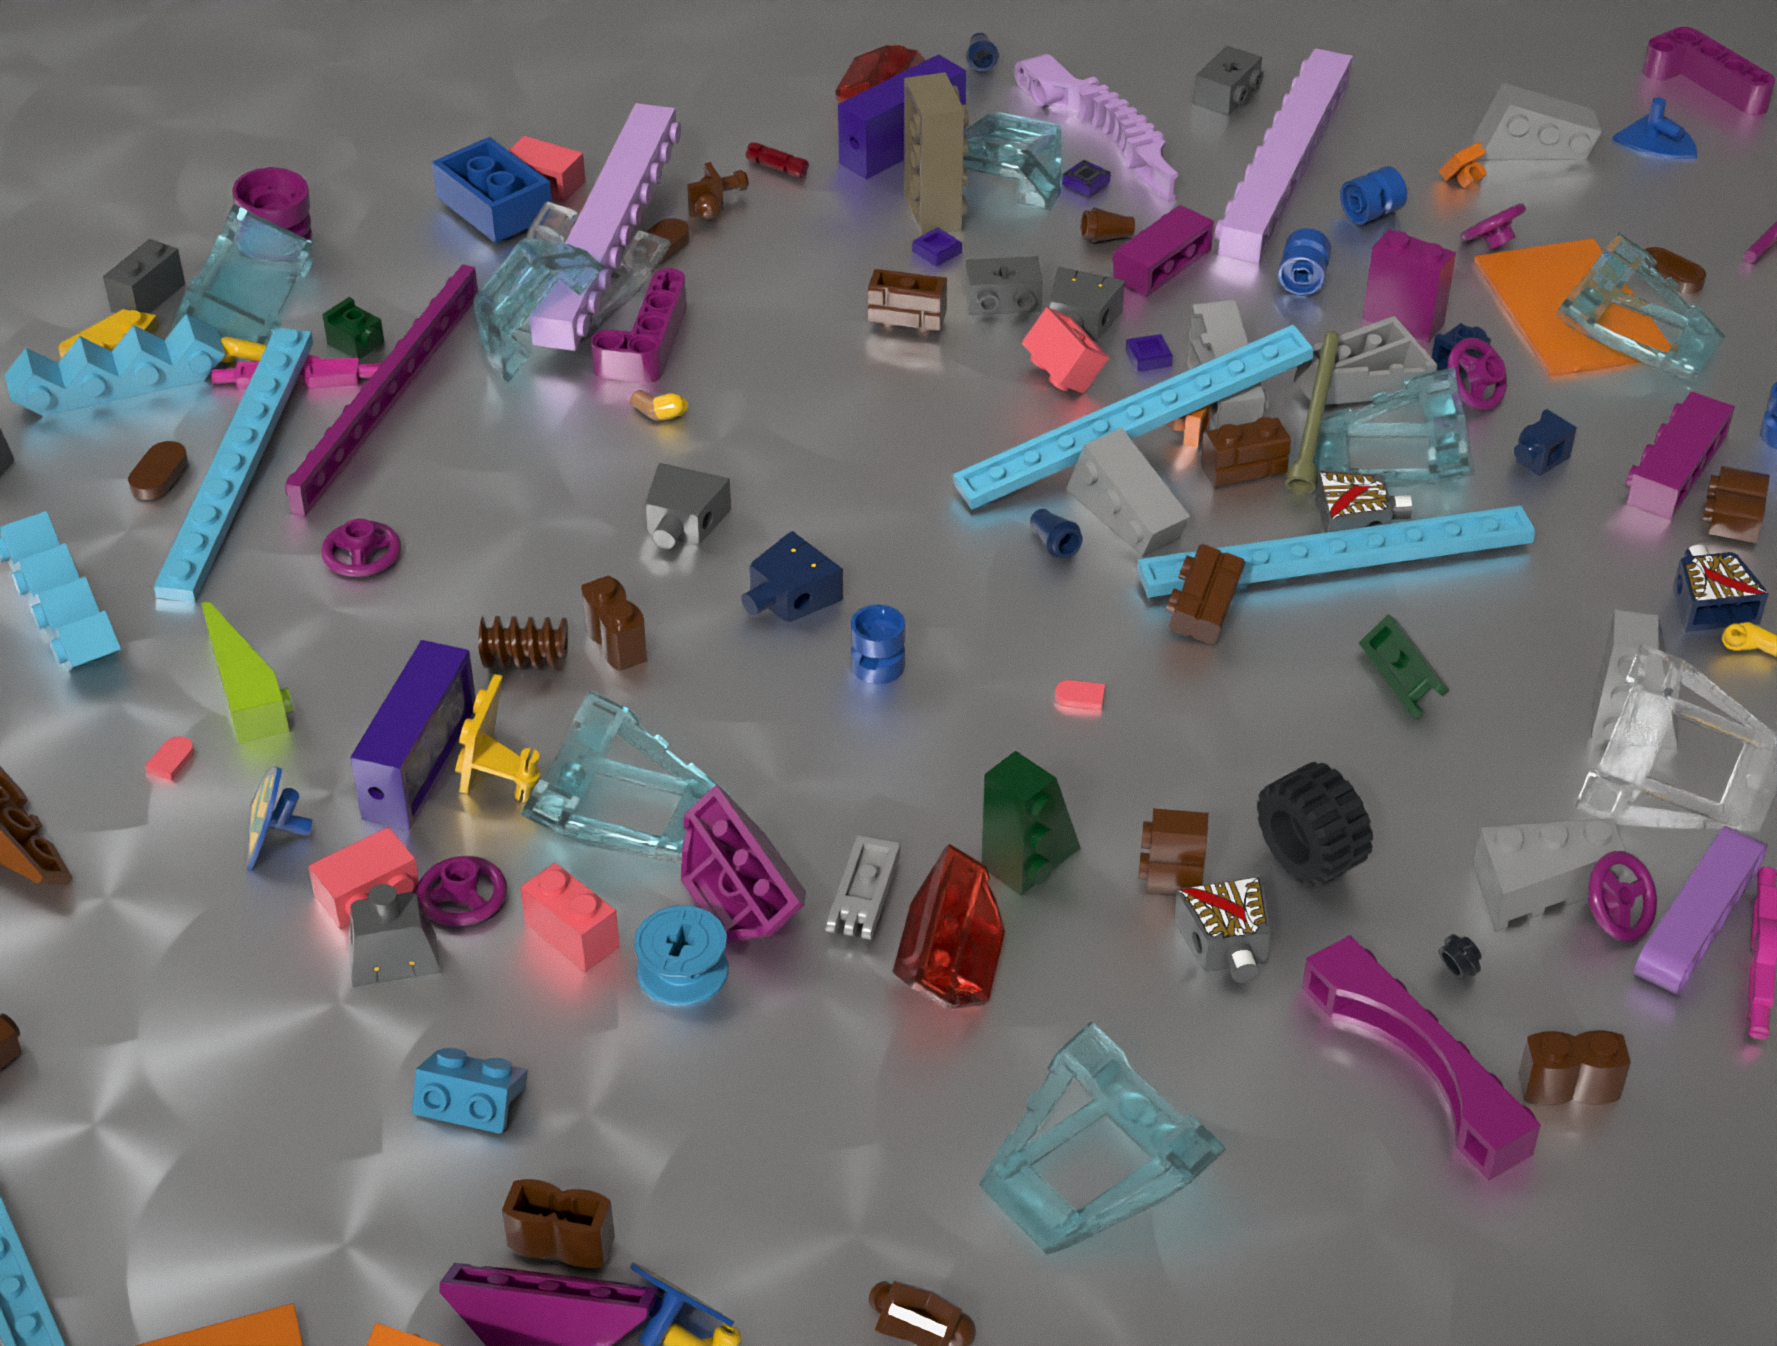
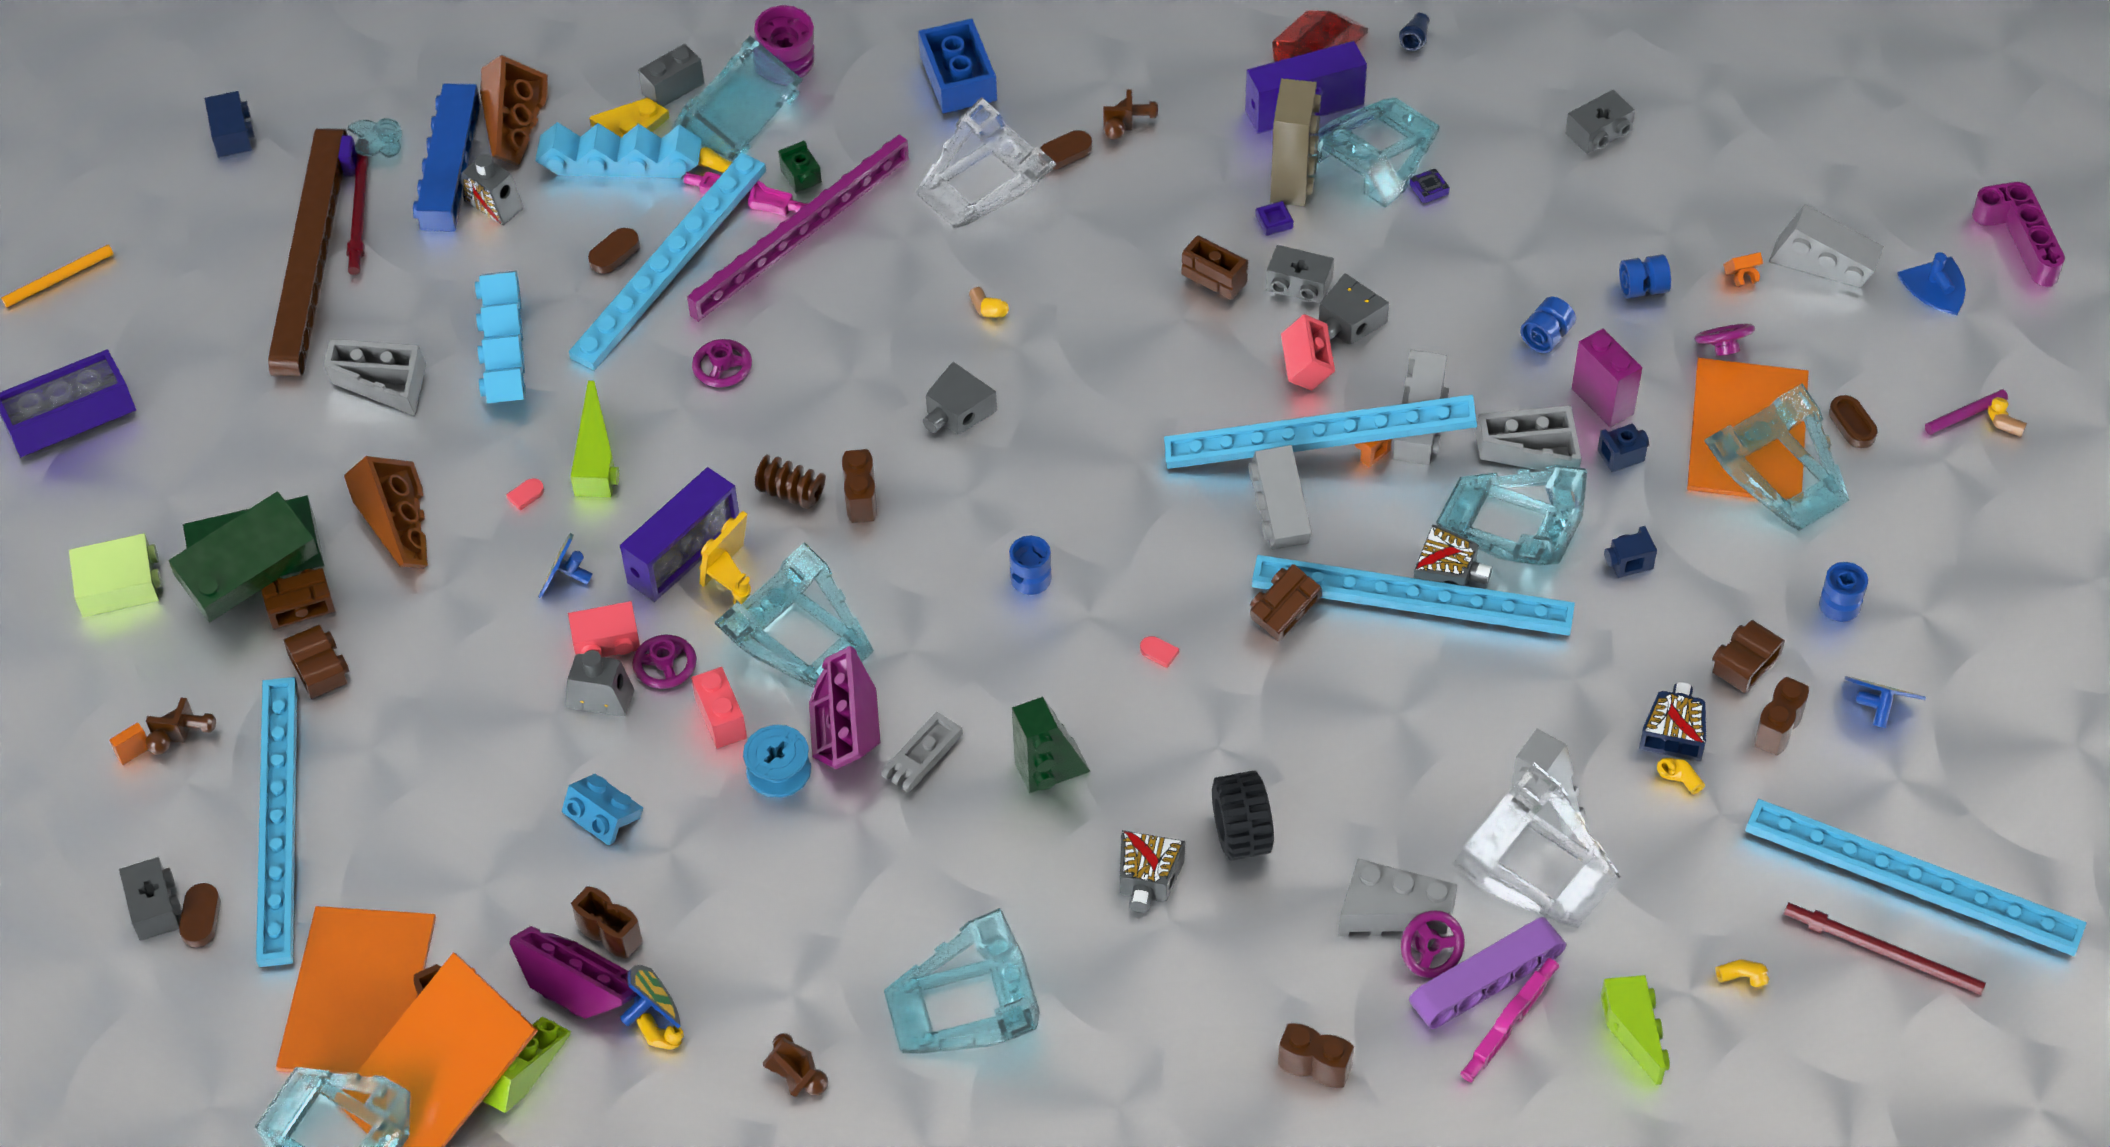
camera: 25 degrees right, 10 degrees up
clear light blue windscreen [473,238,604,382] -> none
coral brick [508,136,586,203] -> none
lavender brick [529,103,681,351] -> none
magenta beam [591,268,687,383] -> none
dark blue torso [741,531,843,622] -> none
dark red axle [745,142,809,178] -> none
clear red wedge [892,844,1005,1009] -> none
lavender piece [1014,53,1178,202] -> none
dark blue cone [1030,509,1083,558] -> none
reddish brown cone [1080,207,1135,243] -> none
magenta brick [1112,205,1214,297] -> none
dark purple tile [1126,334,1173,372] -> none
reddish brown brick [1138,808,1209,896] -> none
reddish brown brick [1201,417,1291,487] -> none
lavender brick [1214,48,1353,264] -> none
olive piece [1285,331,1339,494] -> none
magenta arch [1302,935,1541,1181] -> none
dark green hinge [1359,614,1450,720] -> none
black plate [1438,934,1482,979] -> none
magenta piece [1447,338,1507,411] -> none
magenta brick [1625,391,1735,520] -> none

